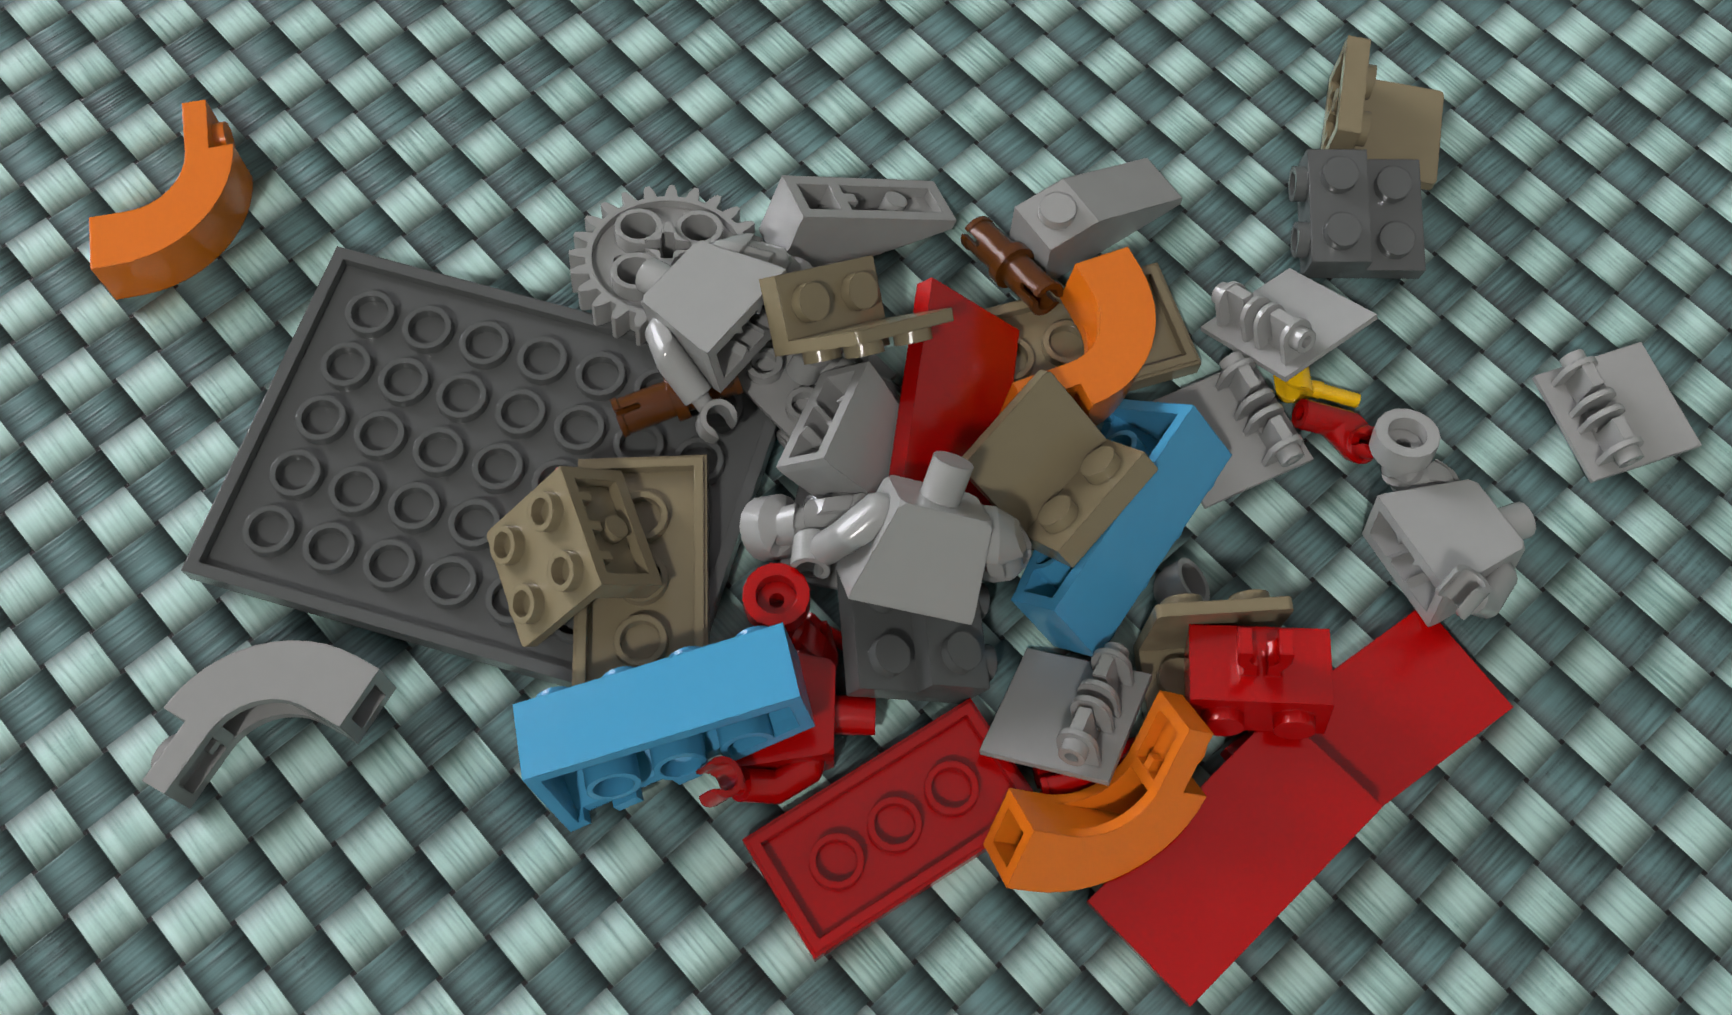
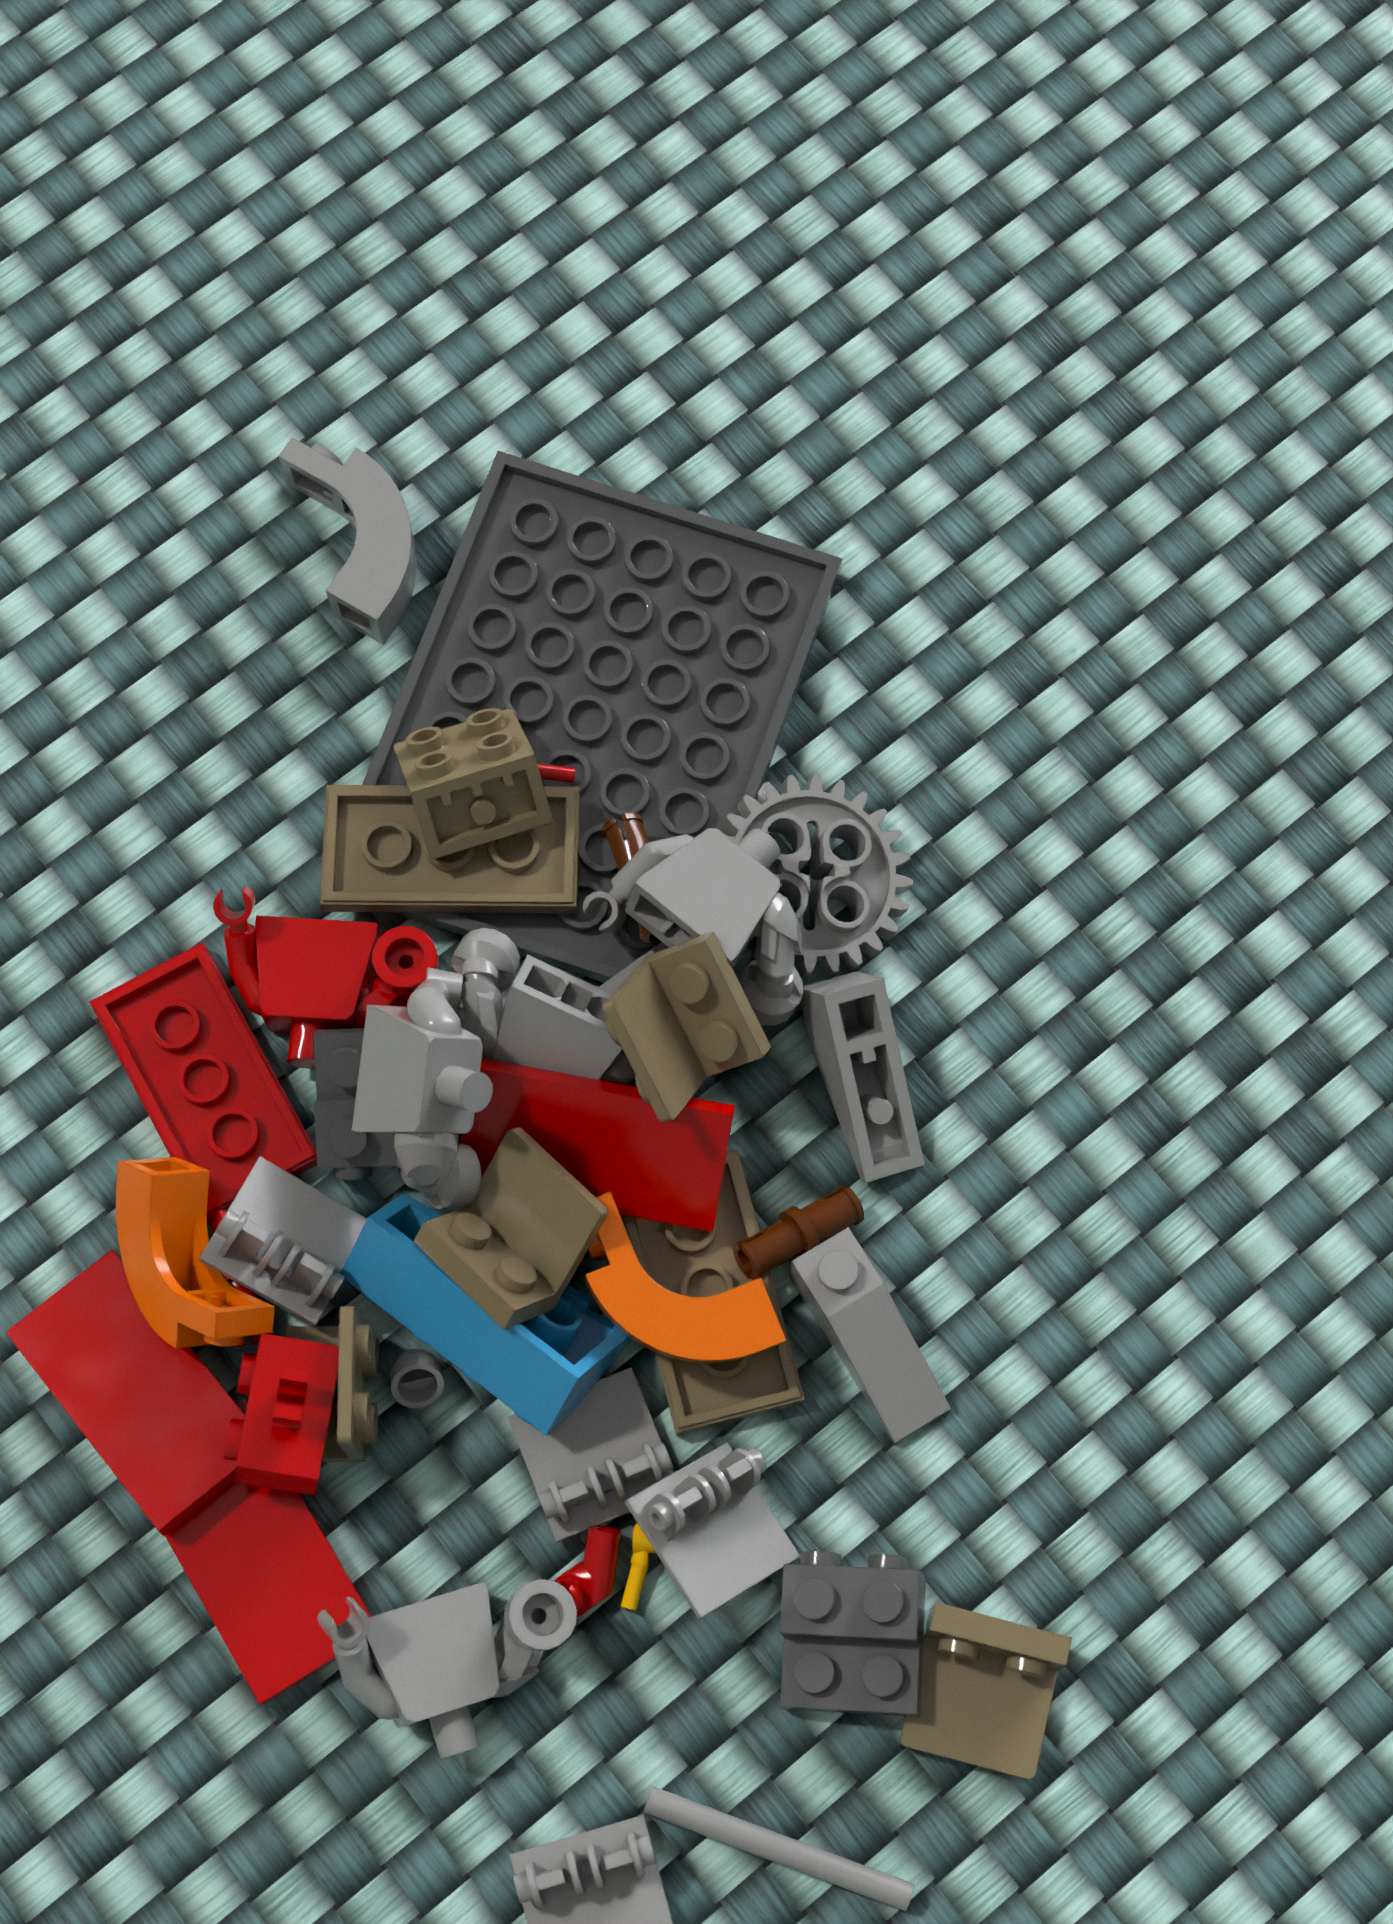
camera: 95 degrees right, 5 degrees up
orange arch [89,99,253,300] -> none
dark azure wedge [512,622,815,832] -> none
none -> light grey bar [643,1786,915,1911]

